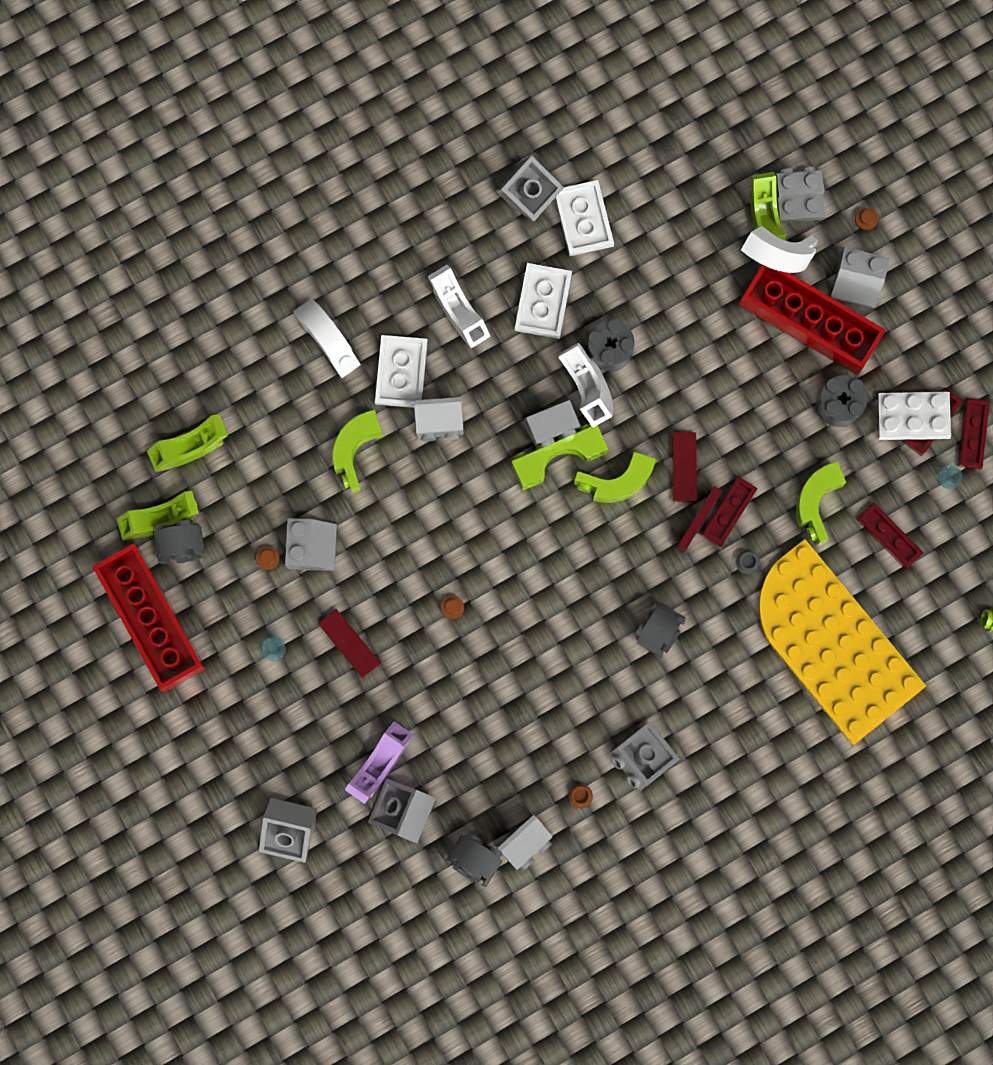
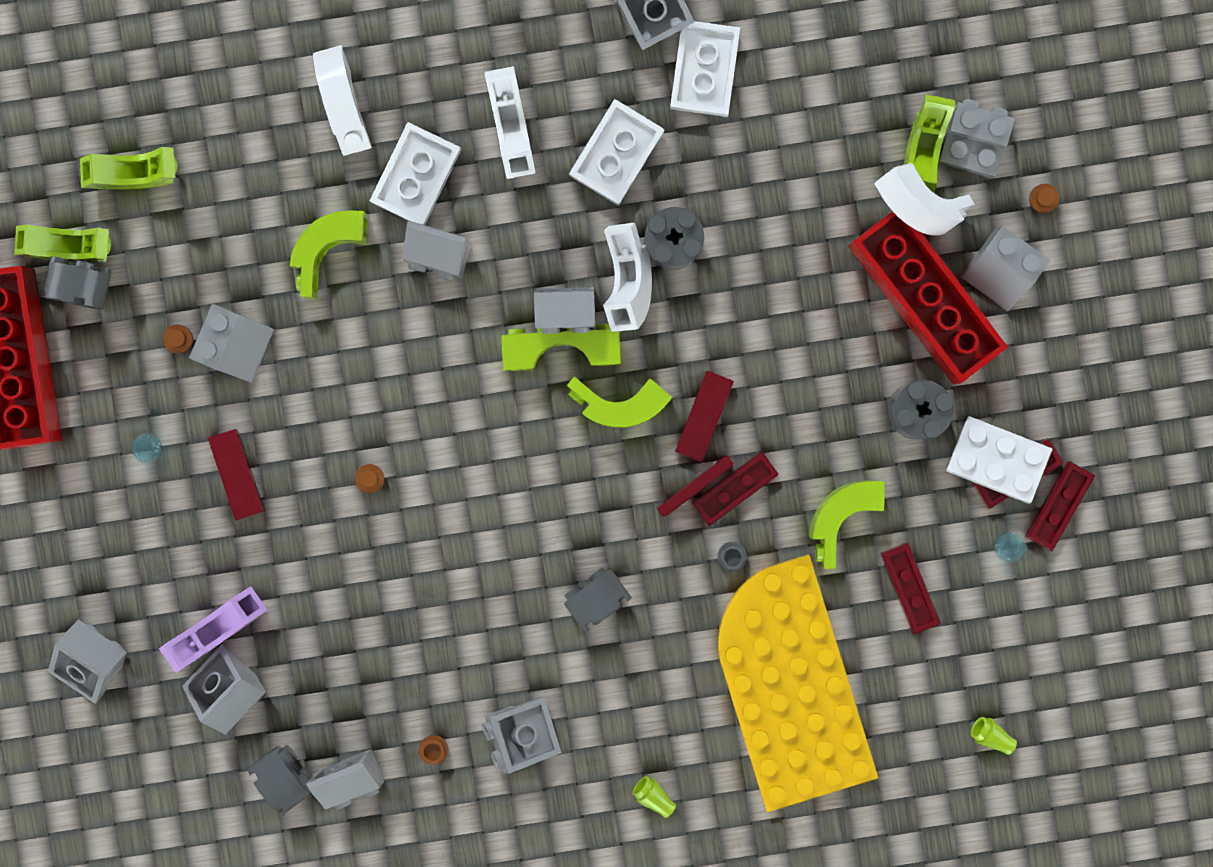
camera: 30 degrees right, 10 degrees up
none -> lime cone [632,776,676,818]

